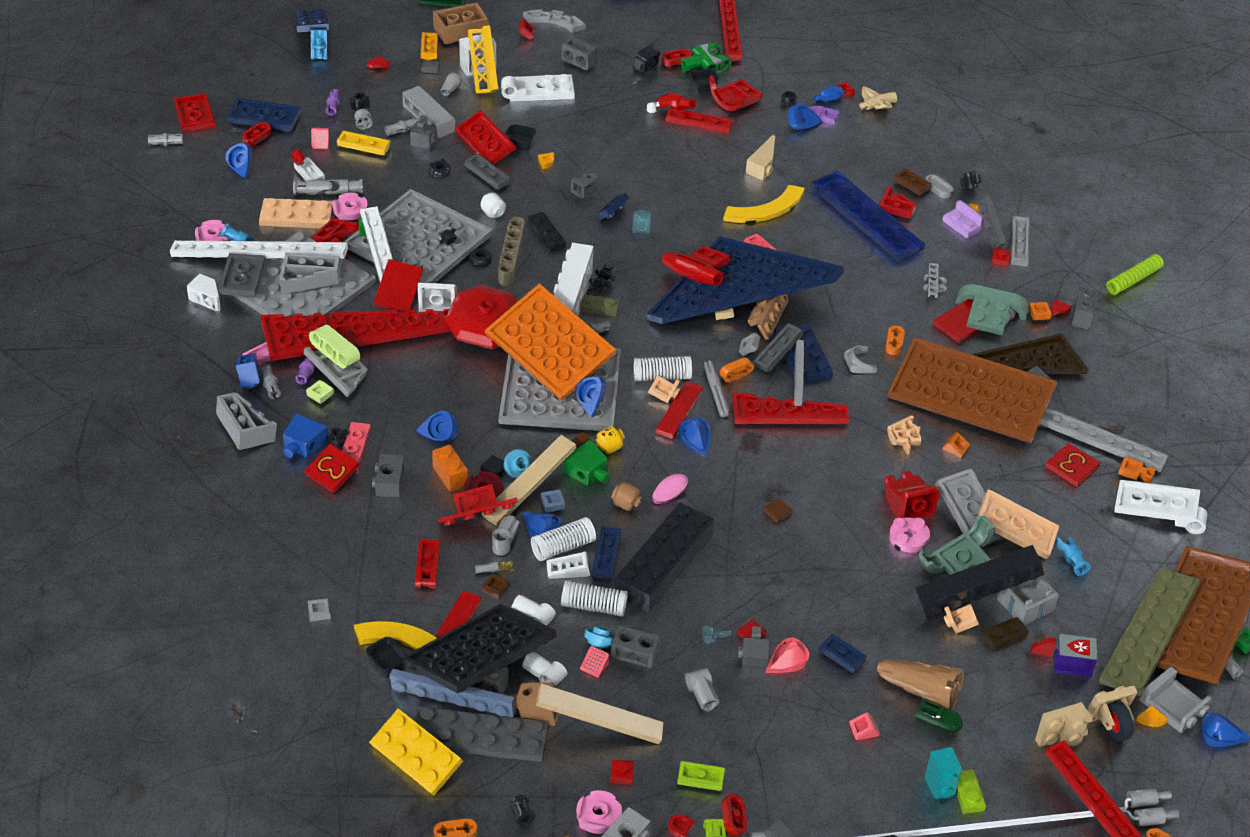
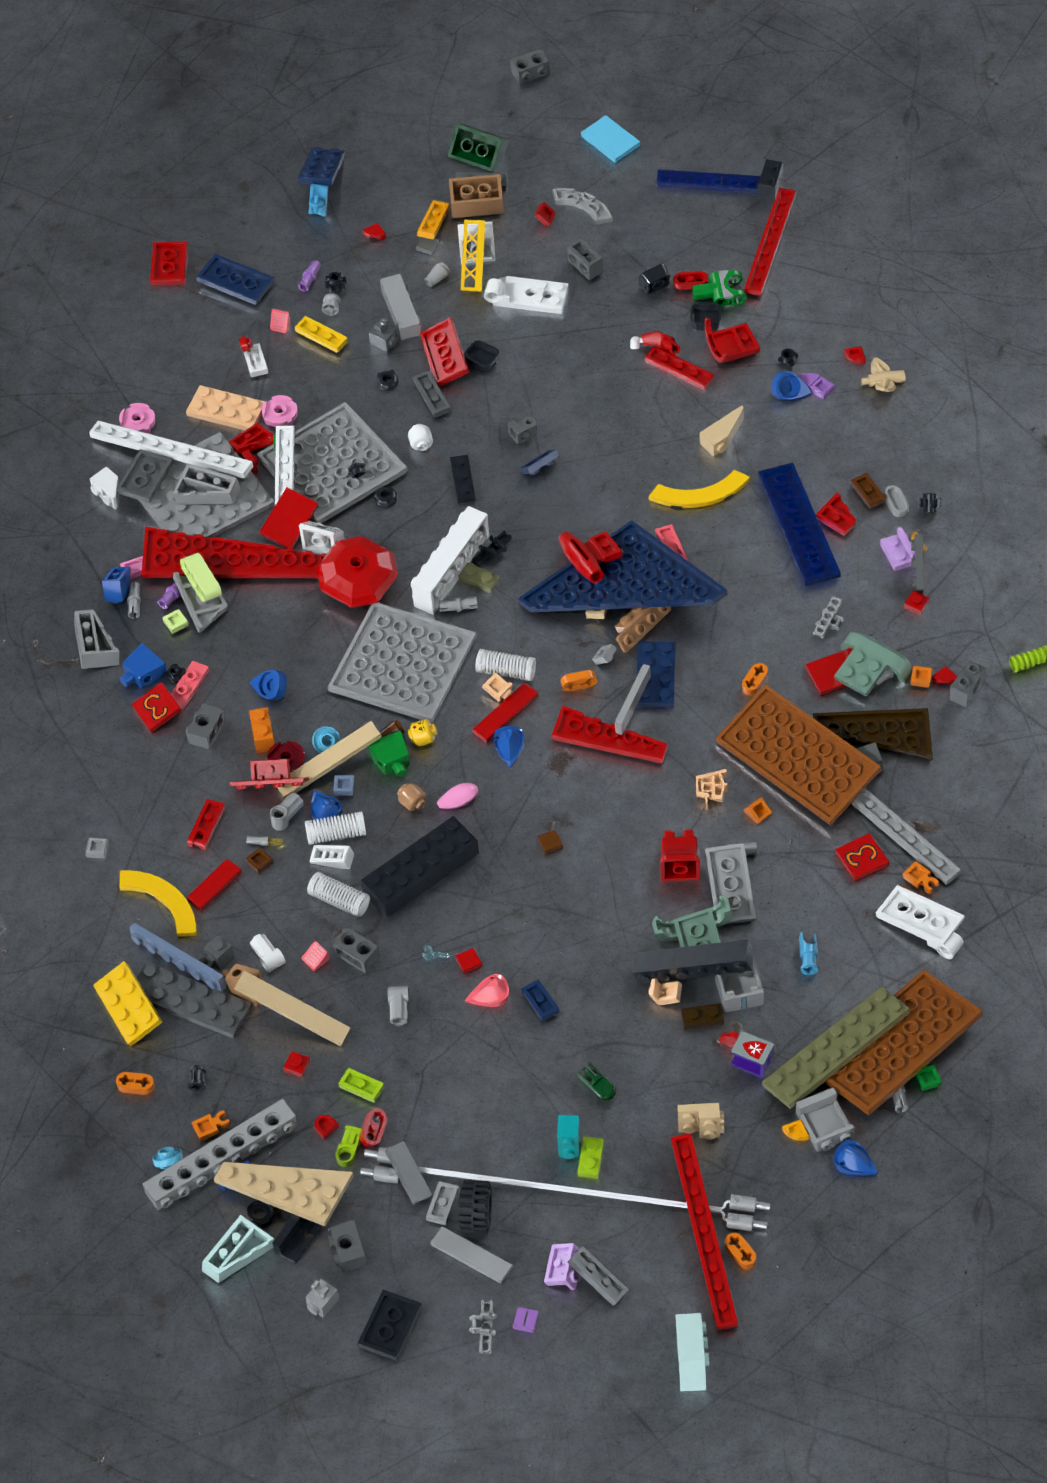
camera: 25 degrees right, 10 degrees up
light grey pin [148,133,183,146] -> none
dark azure piece [219,223,258,241] -> none
blue piece [225,143,252,178] -> none
red plate [242,122,271,146] -> none
light grey piece [293,179,363,196] -> none
black piece [366,637,407,678] -> none
light grey pin [385,118,418,136] -> none
black plate [402,604,557,694] -> none
black tile [480,455,505,476] -> none
orange plate [485,283,616,401] -> none
dark tan beam [498,217,525,286] -> none
white piece [512,595,556,625] -> none
light orange tile [538,152,555,170] -> none
blue piece [576,377,606,417] -> none
bright pink plate [576,790,622,834] -> none
medium azure plate [584,626,615,651] -> none
dark blue plate [592,526,622,579] -> none
clear light blue bracket [632,210,651,234] -> none
light grey axle [704,360,730,418] -> none
dark grey brick [738,626,769,668] -> none
dark grey plate [753,323,804,373] -> none
blue plant [813,85,843,103] -> none
light grey helmet [844,345,877,374] -> none
coral slope [849,712,880,740] -> none
medium nougat cone [877,658,964,710] -> none
bright pink plate [889,518,930,553] -> none
light nougat plate [975,489,1059,559] -> none
light grey tile [1010,216,1030,266] -> none
plate [1087,685,1138,741] -> none

